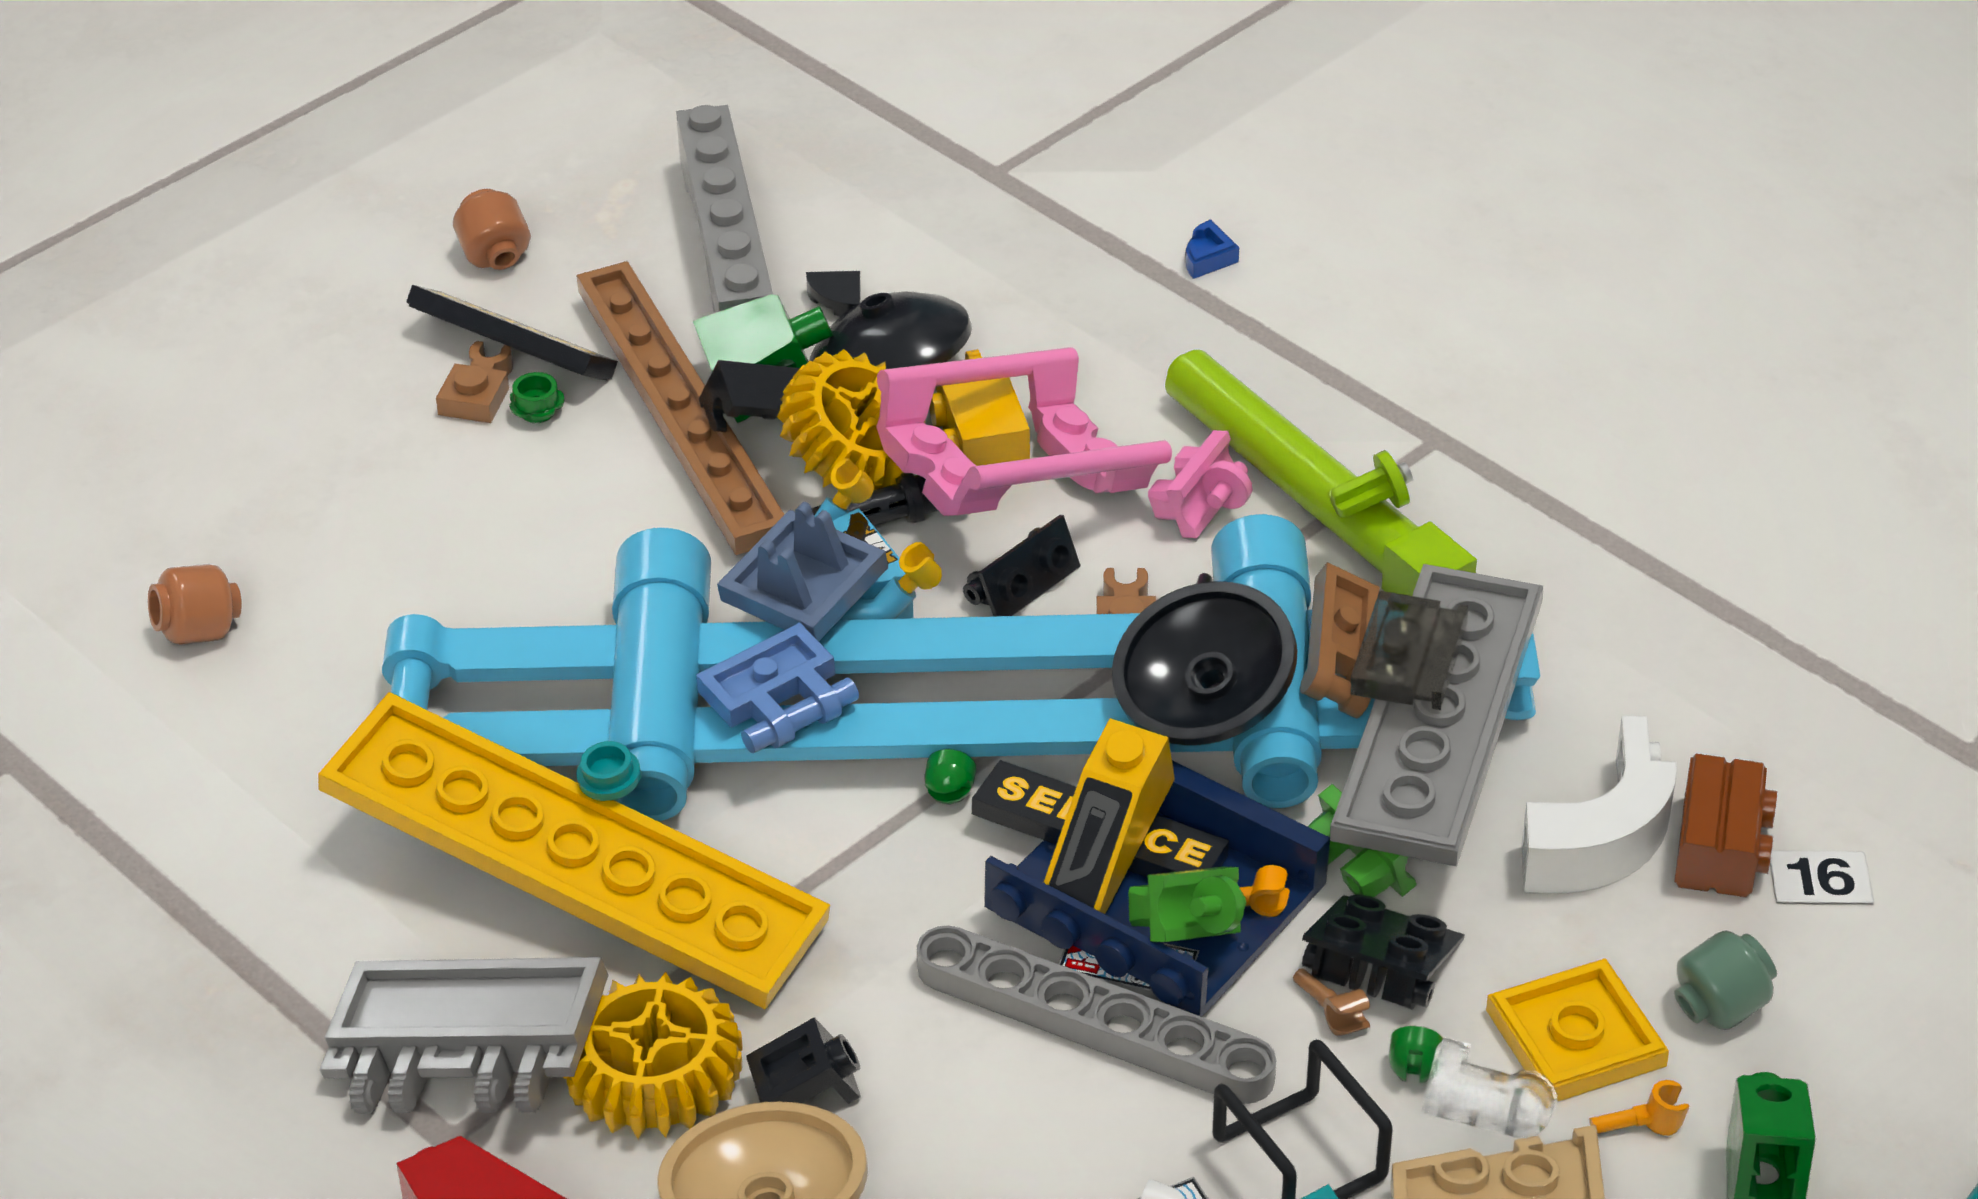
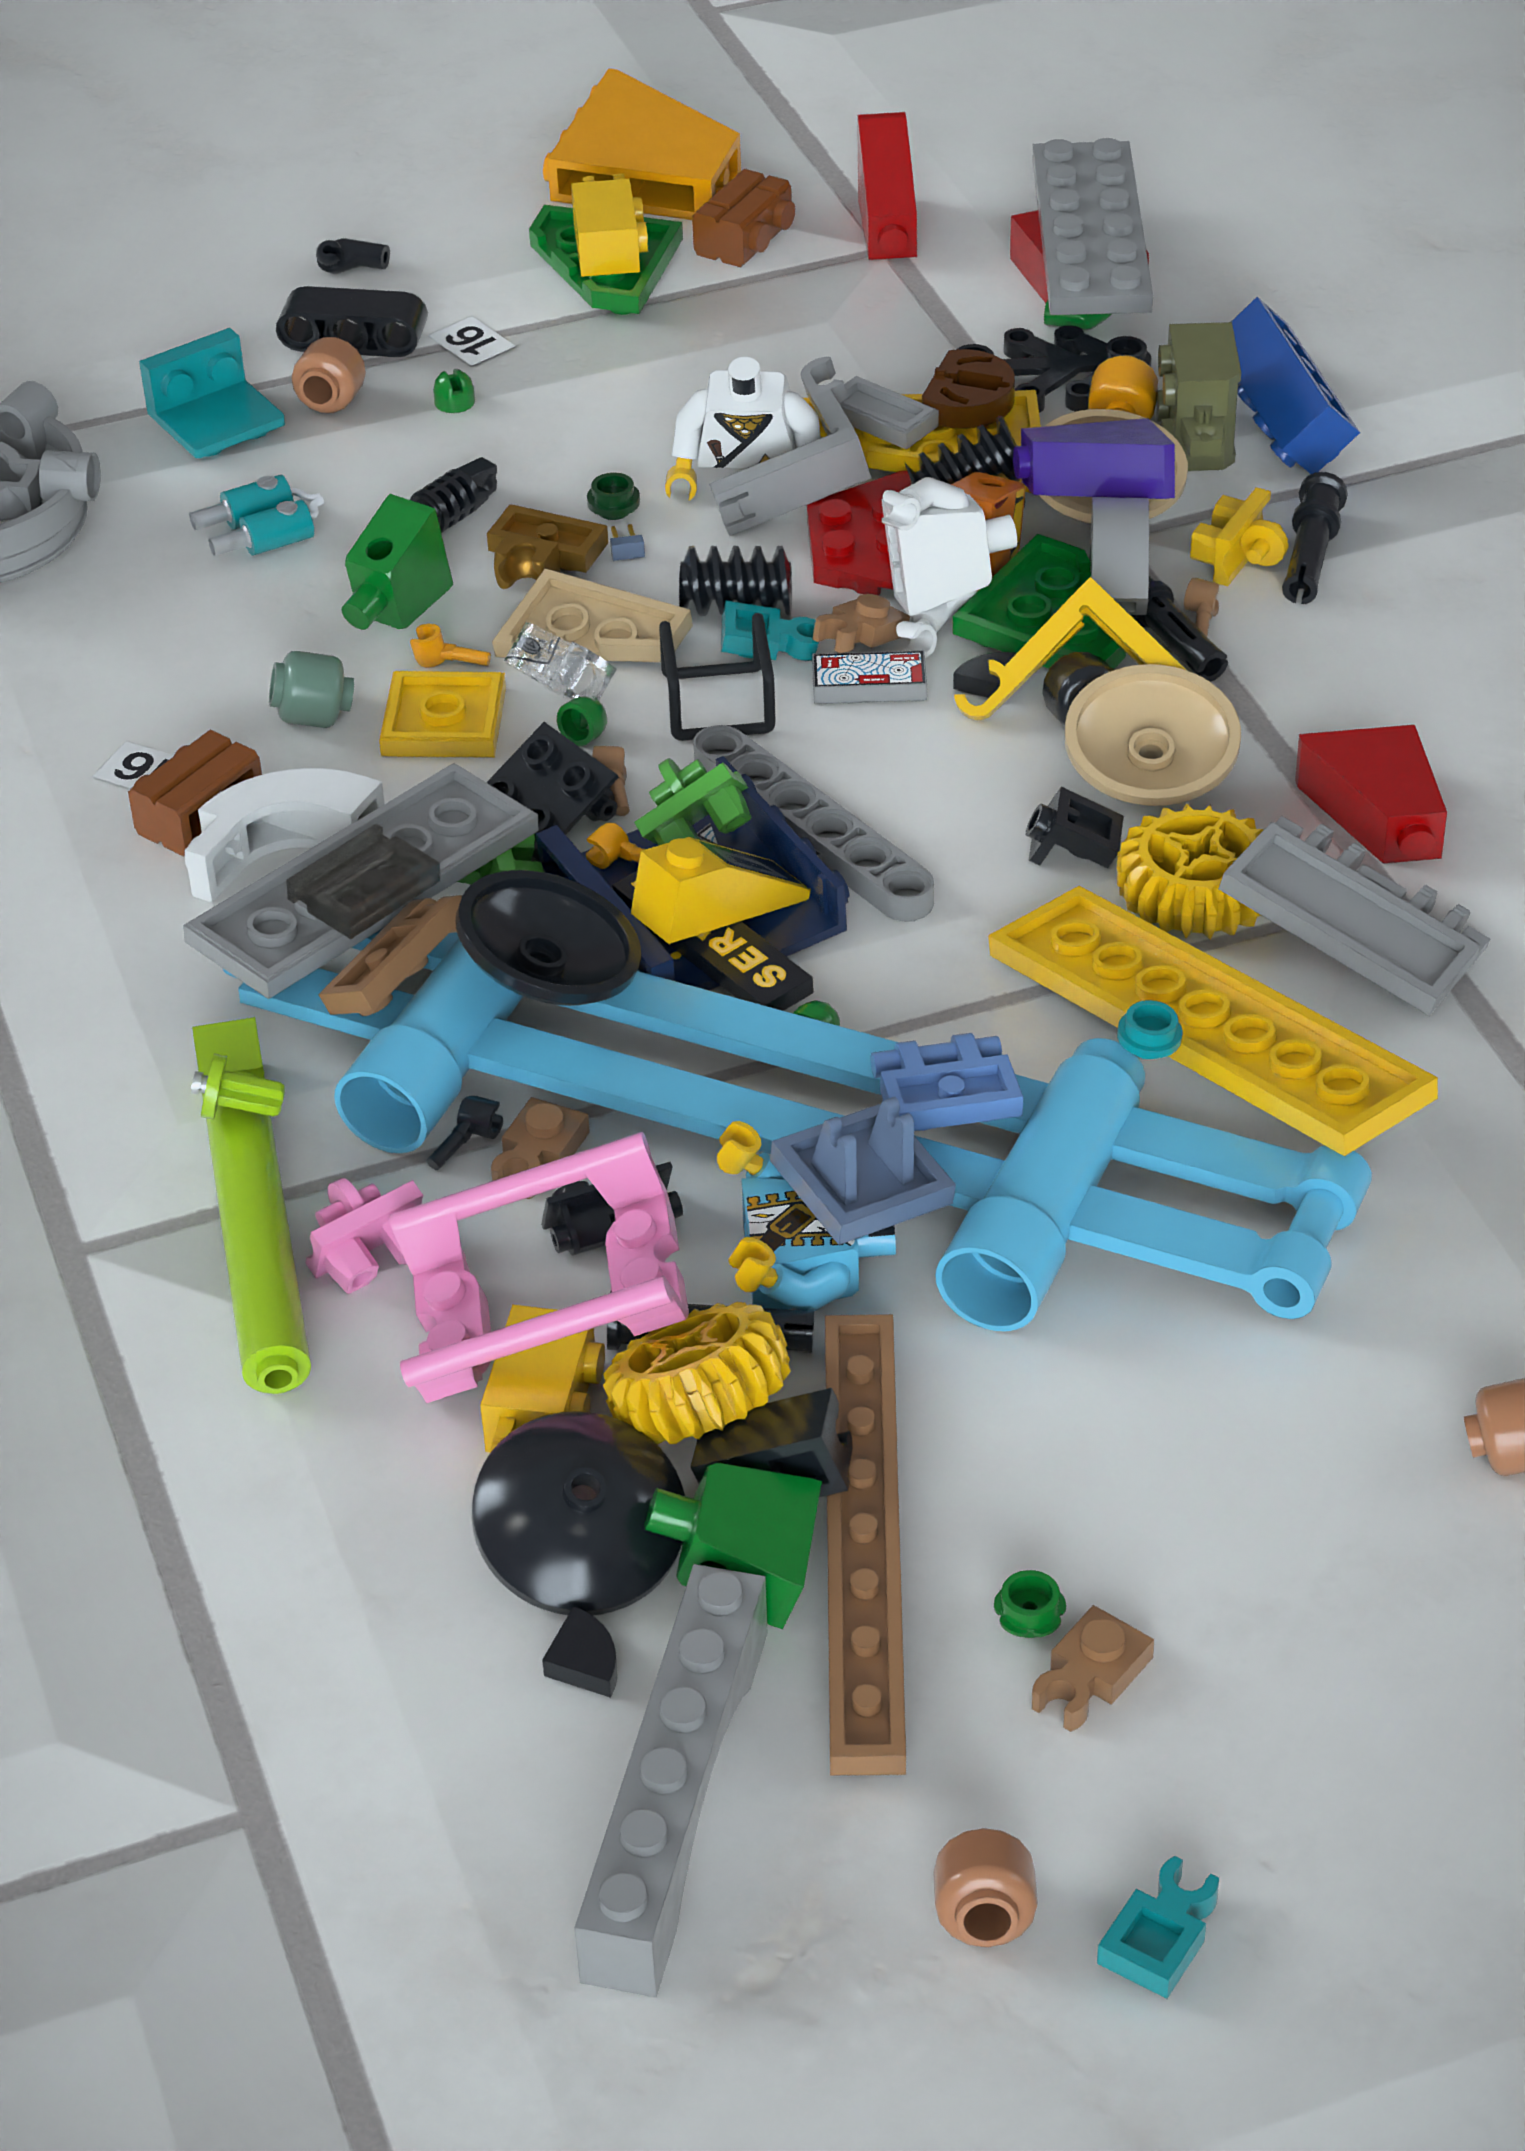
camera: 155 degrees left, 0 degrees up
black tile [406,285,618,381] -> none
blue tile [1185,219,1239,279] -> none
none -> teal plate [1097,1856,1219,1999]

